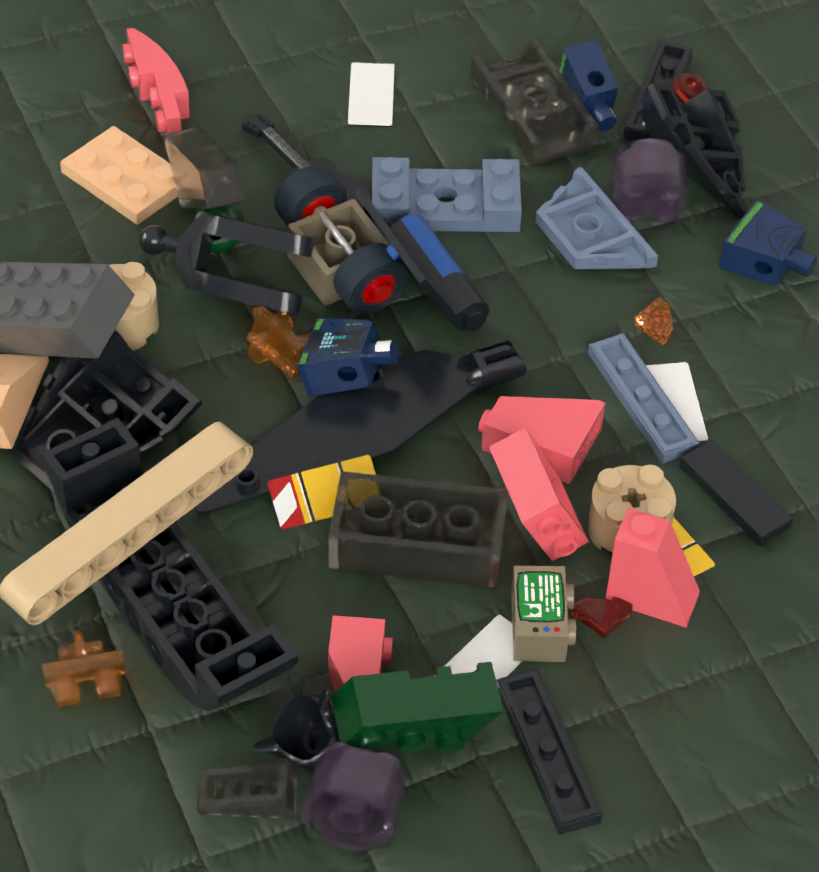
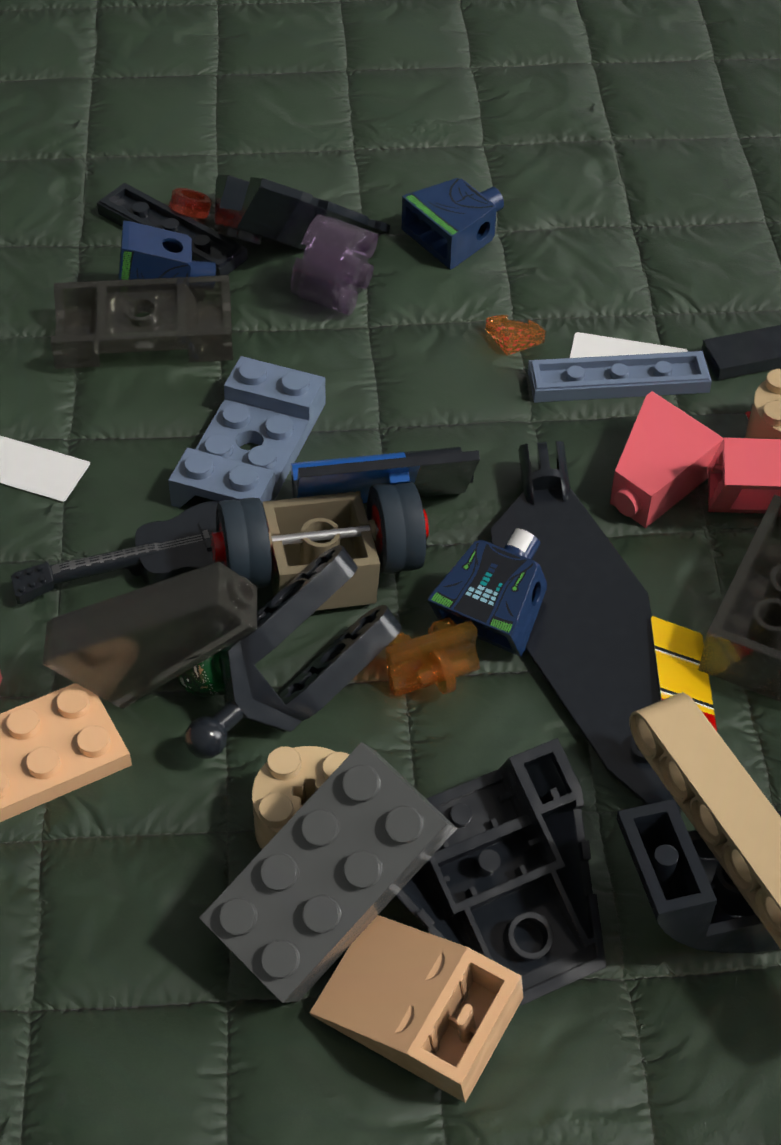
camera: 70 degrees left, 0 degrees up
sand blue wing [535,167,658,269] -> none

